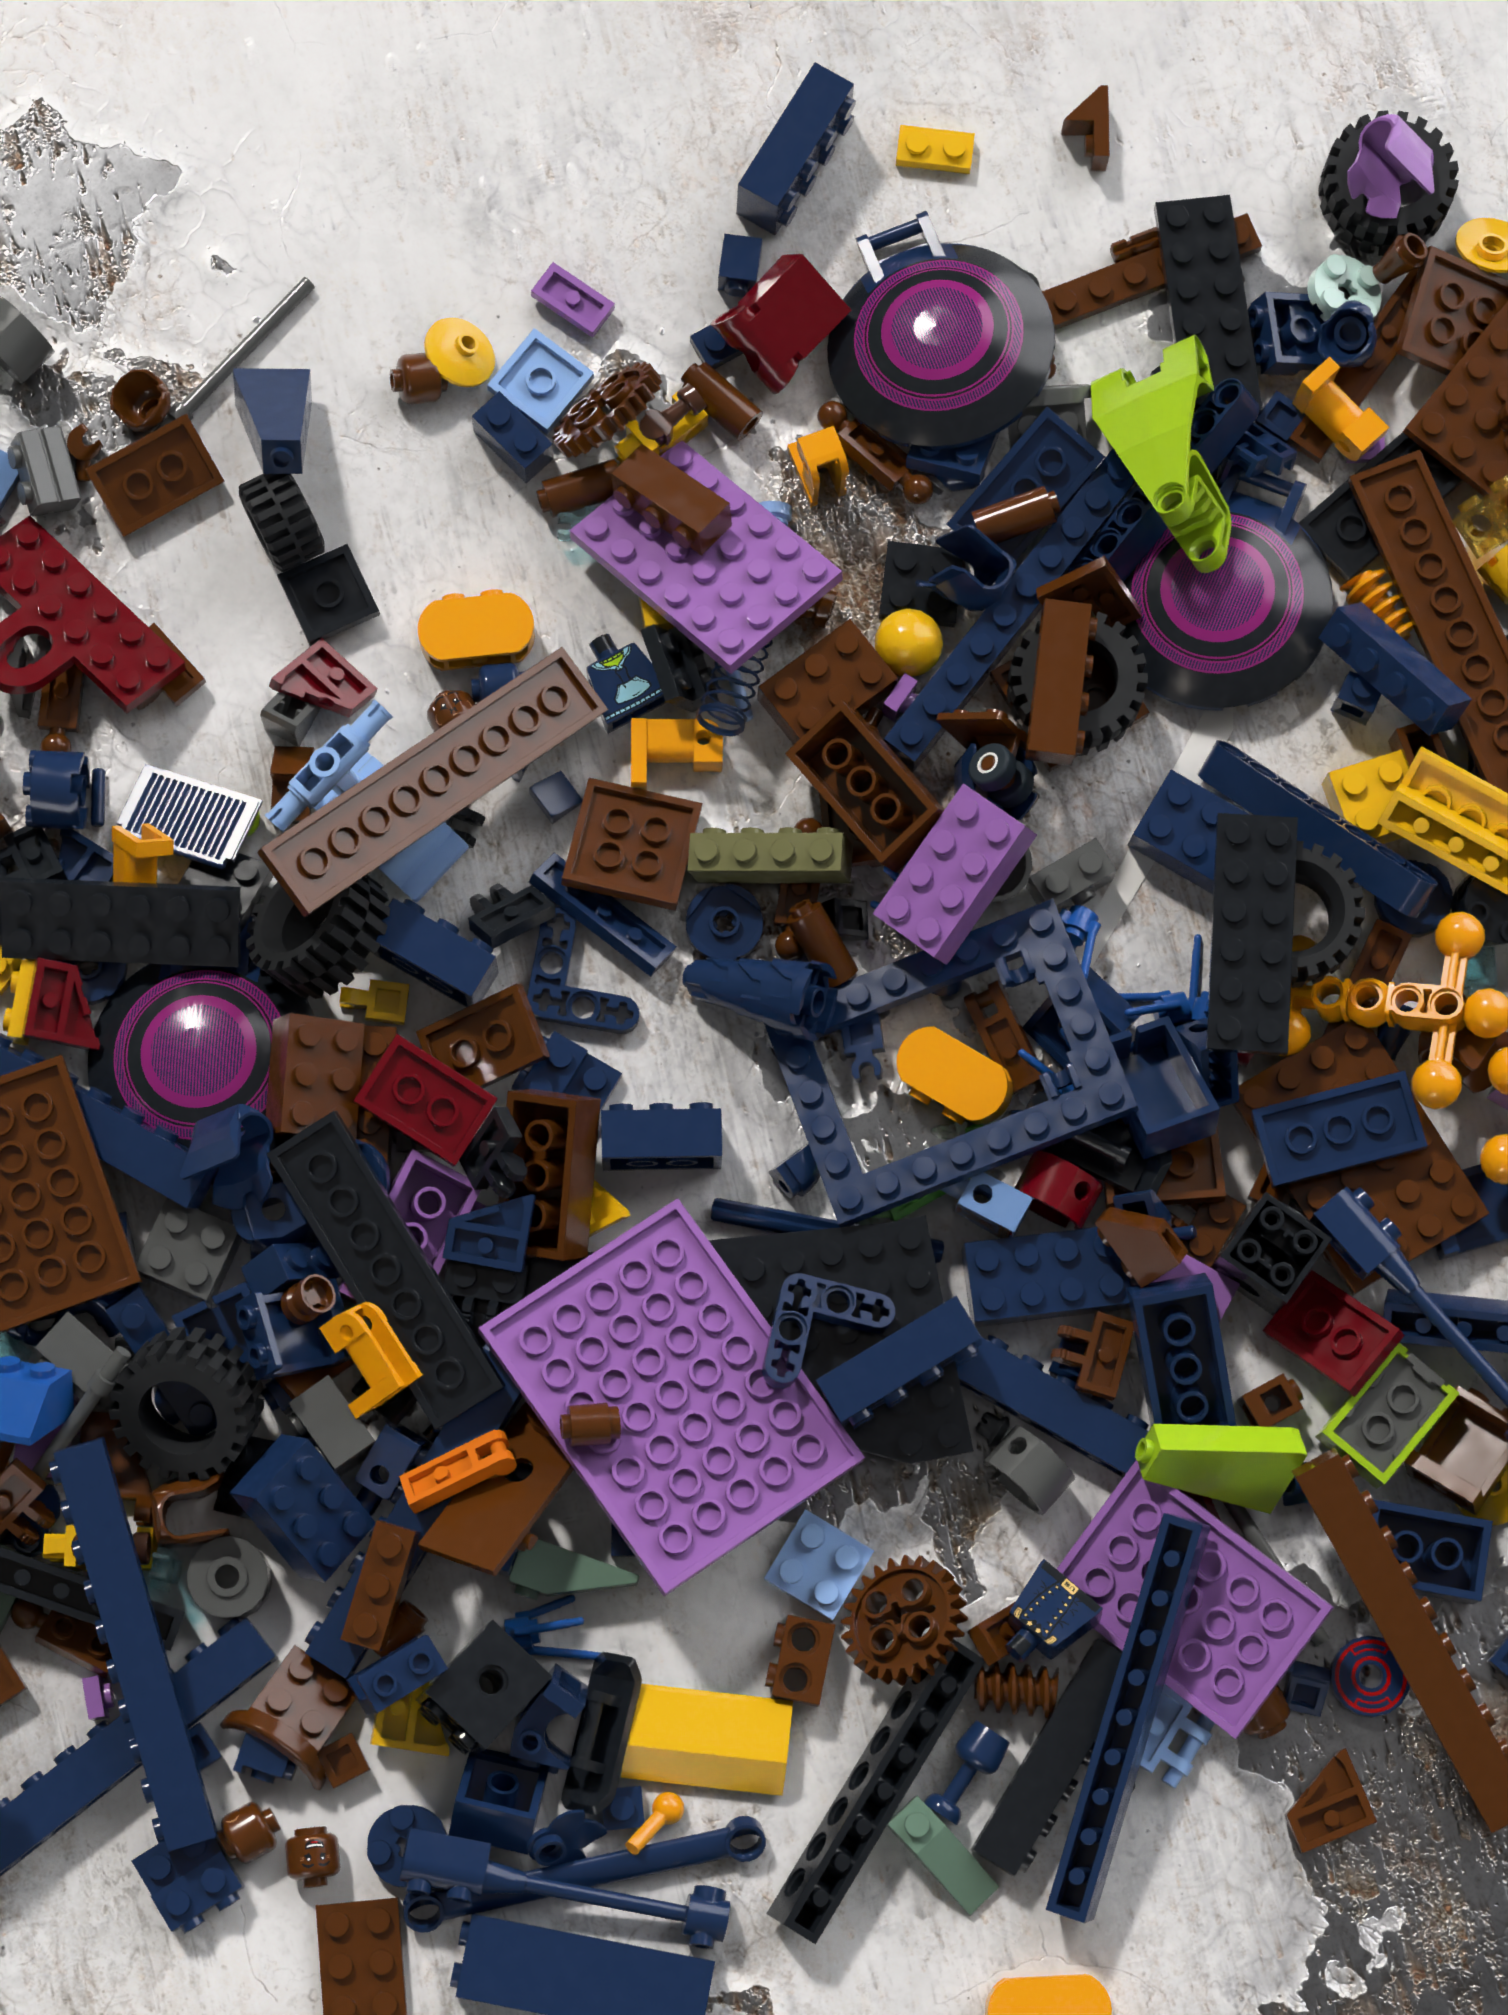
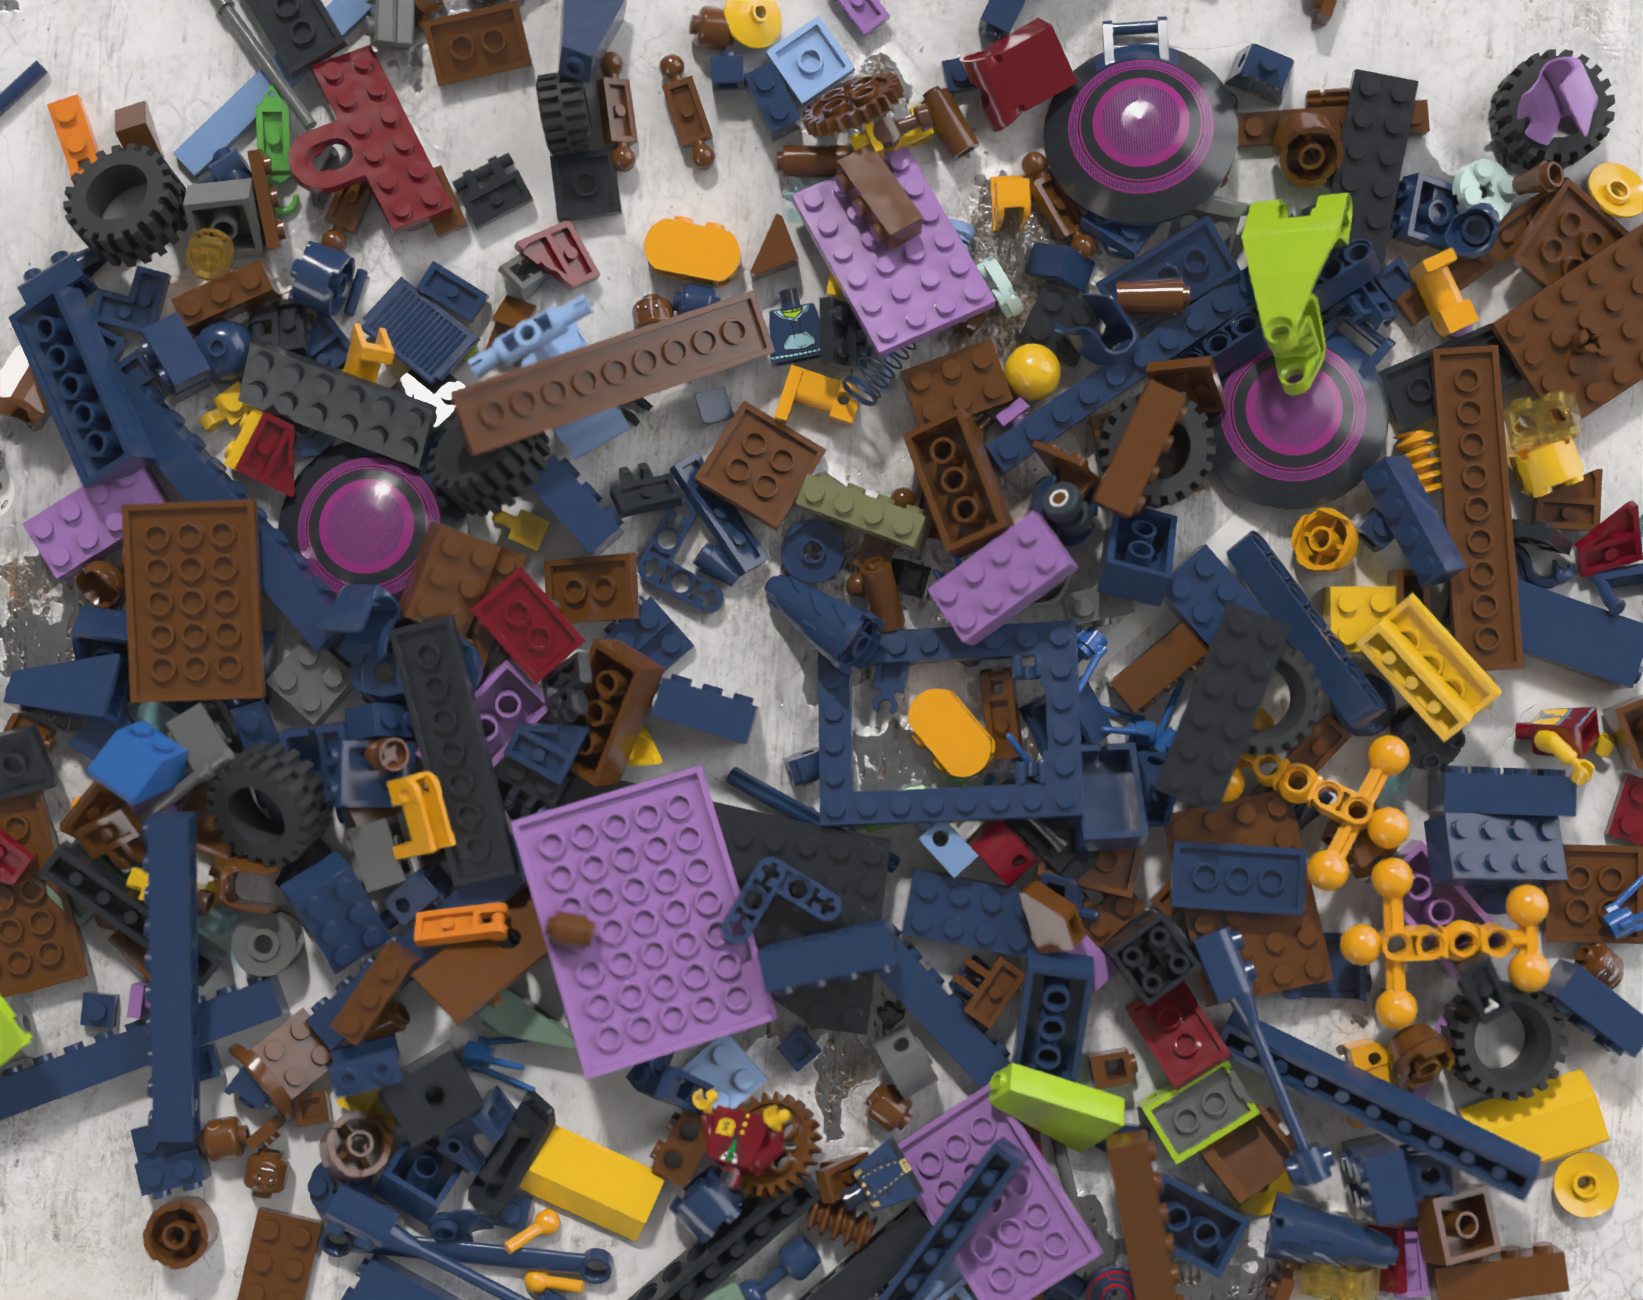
camera: 20 degrees right, 10 degrees up
none -> dark blue plate [80,991,119,1028]
none -> reddish brown brick [142,1195,218,1270]
none -> reddish brown plate [245,1114,285,1151]
none -> reddish brown brick [319,1111,393,1183]
none -> dark blue plate [416,261,489,324]
none -> black plate [452,152,534,230]
none -> light orange bar [524,1270,585,1294]
none -> reddish brown plate [596,51,638,172]
none -> dark blue tile [626,1052,714,1116]
none -> reddish brown plate [659,54,716,170]
none -> dark blue brick [669,1164,745,1244]
none -> dark blue cone [692,542,740,587]
none -> dark red torso [692,1089,790,1190]
none -> dark blue plate [711,52,745,91]
none -> reddish brown slope [750,213,799,281]
none -> dark blue plate [776,1025,822,1072]
none -> reddish brown head [864,1084,913,1132]
none -> light aqua plate [976,255,1025,319]
none -> dark blue slope [1024,242,1095,293]
none -> dark blue brick [1097,507,1178,607]
none -> reddish brown brick [1107,621,1208,713]
none -> dark blue torso [1224,43,1295,106]
none -> reddish brown brick [1271,112,1344,188]
none -> light orange cylinder [1291,507,1359,574]

